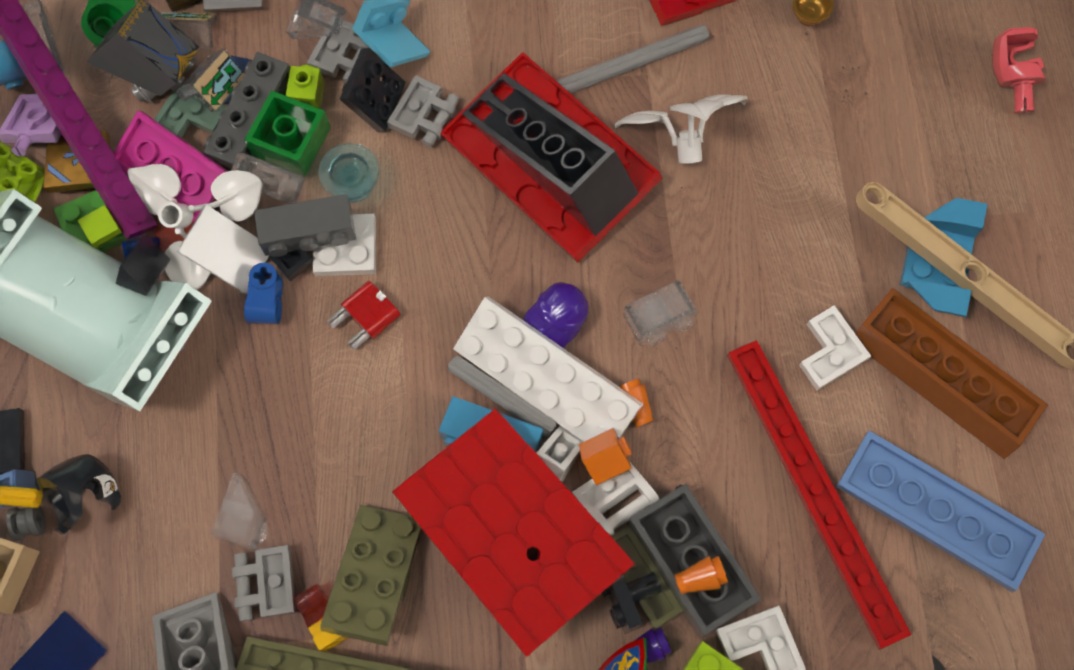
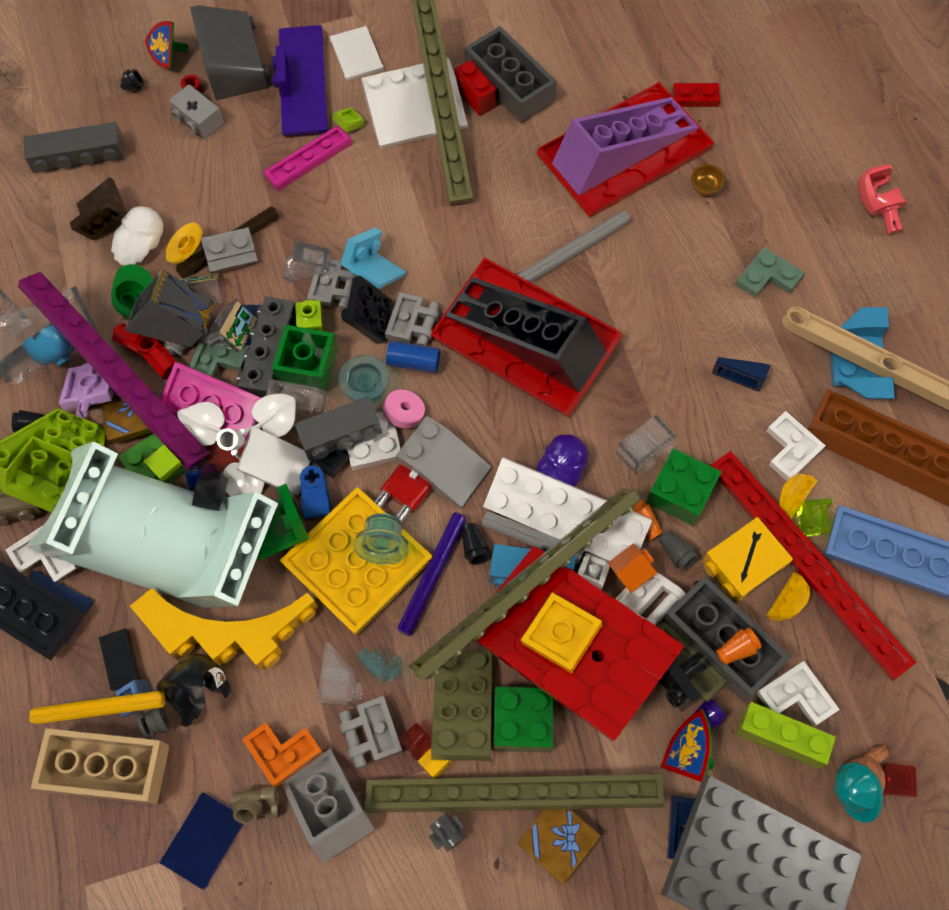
camera: 10 degrees left, 5 degrees down
white plant [615,95,748,163] -> none
none -> red piece [111,323,176,381]
none -> yellow arch [130,588,318,671]
none -> dark tan plate [231,787,281,824]
none -> orange plate [242,722,323,787]
none -> green bracket [257,484,309,560]
none -> yellow plate [280,487,433,636]
none -> clear light blue piece [353,513,409,564]
none -> clear light blue bracket [357,647,402,684]
none -> bright pink piece [383,390,425,429]
none -> blue pin [386,341,441,374]
none -> light grey slope [396,416,492,509]
none -> dark purple axle [398,512,466,636]
none -> olive plate [408,489,640,681]
none -> black cone [461,523,490,565]
none -> green brick [494,687,553,753]
none -> yellow plate [521,593,603,674]
none -> green brick [646,448,721,527]
none -> dark grey cone [659,531,699,571]
none -> yellow brick [702,517,794,603]
none -> dark blue slope [712,357,771,391]
none -> sand green plate [735,247,805,298]
none -> yellow plate [767,572,810,621]
none -> yellow plate [779,473,818,519]
none -> clear neon green panel [797,498,832,536]

